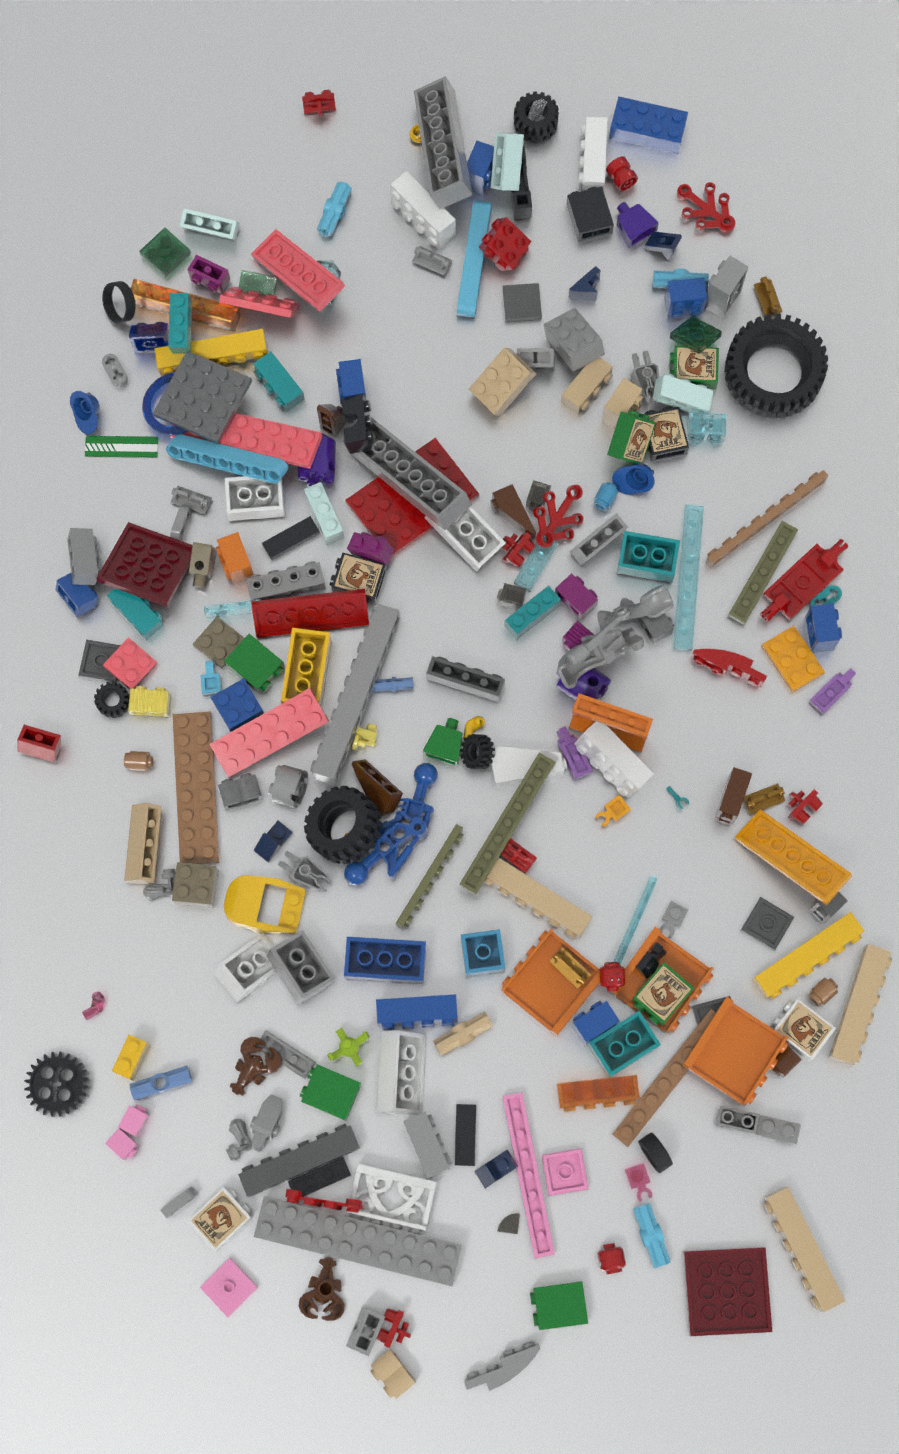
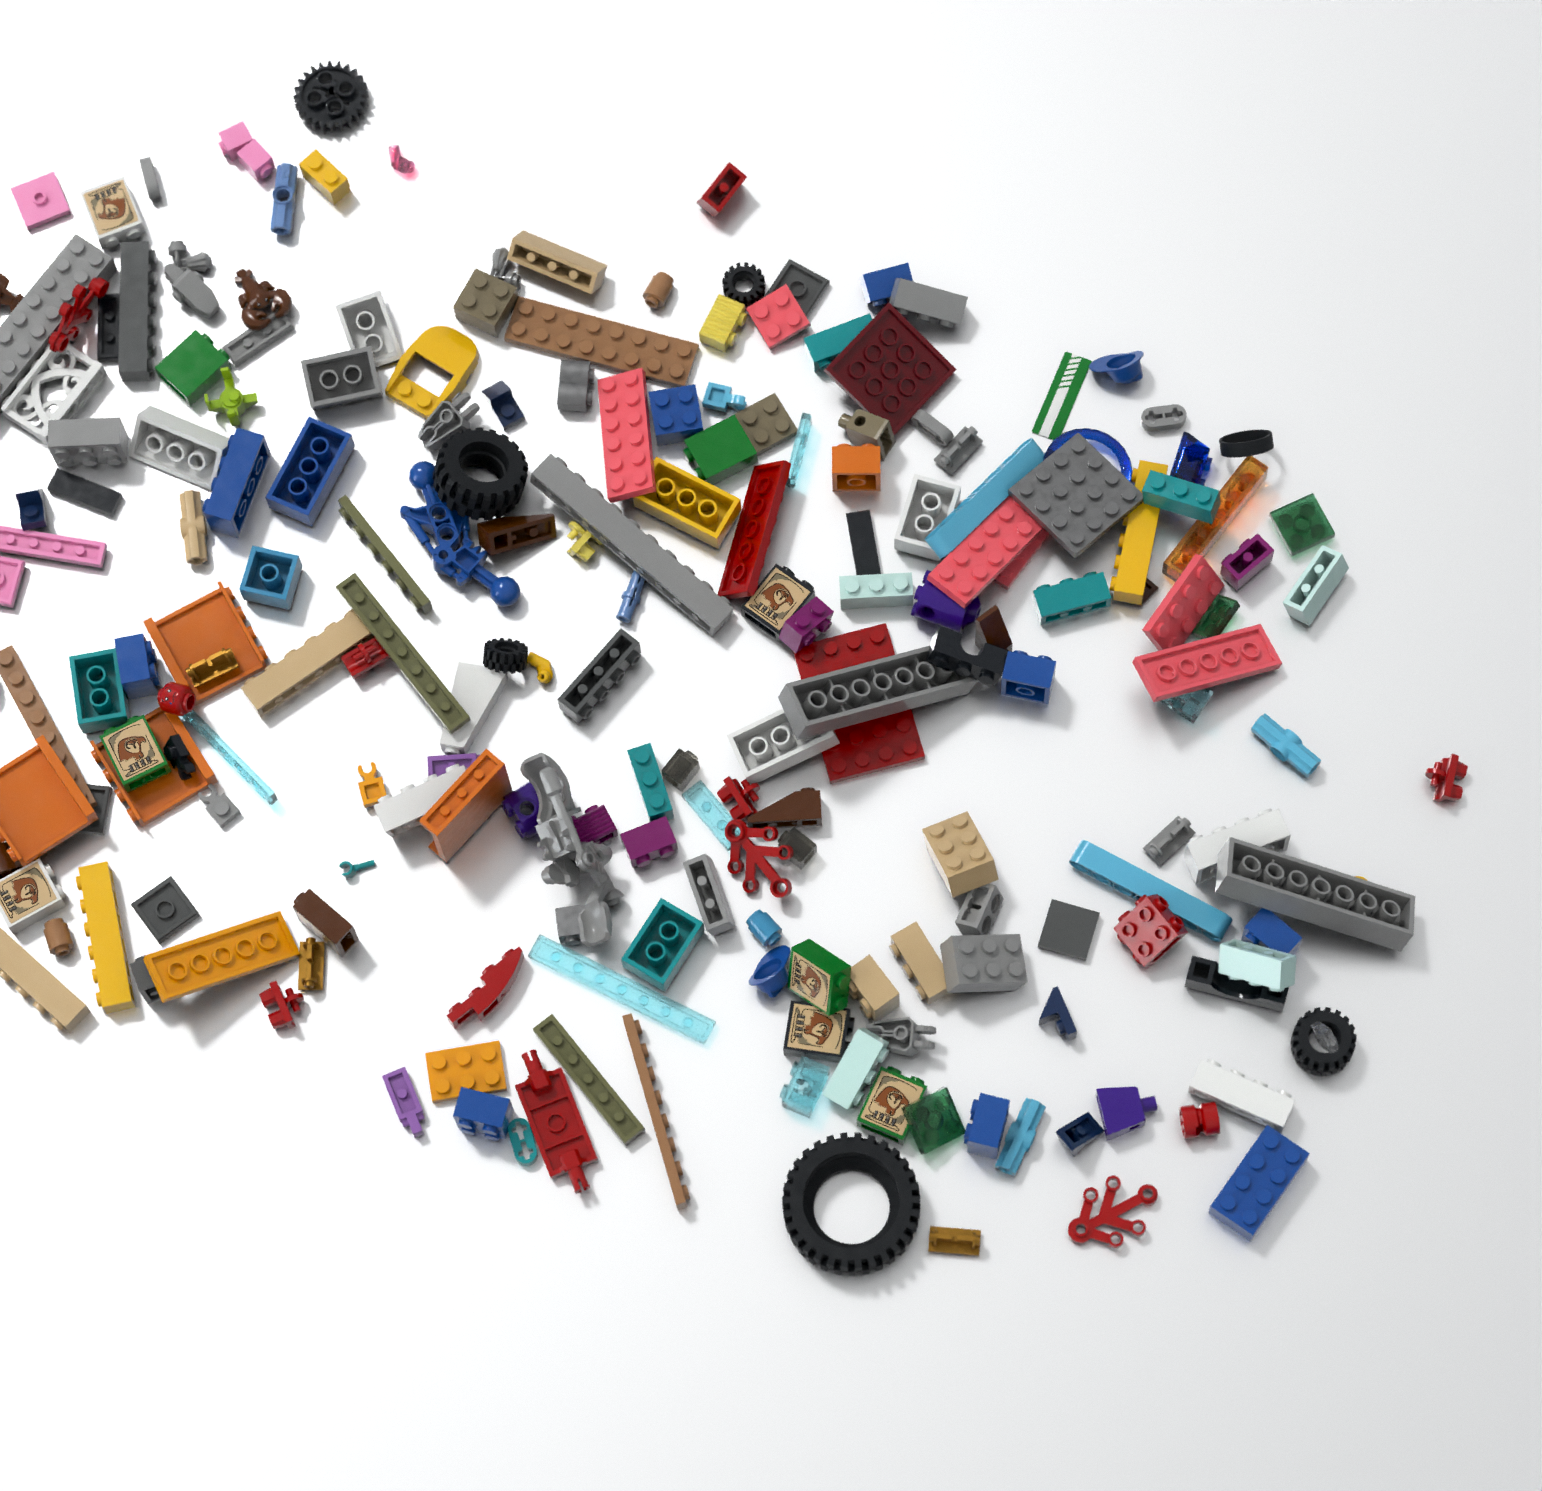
camera: 115 degrees right, 5 degrees down
light grey brick [246,561,326,601] -> none
light grey brick [268,765,308,808] -> none
green torso [423,718,463,767] -> none
clear orange brick [556,1075,640,1112] -> none
black brick [566,187,614,242] -> none
light grey brick [705,256,749,319] -> none

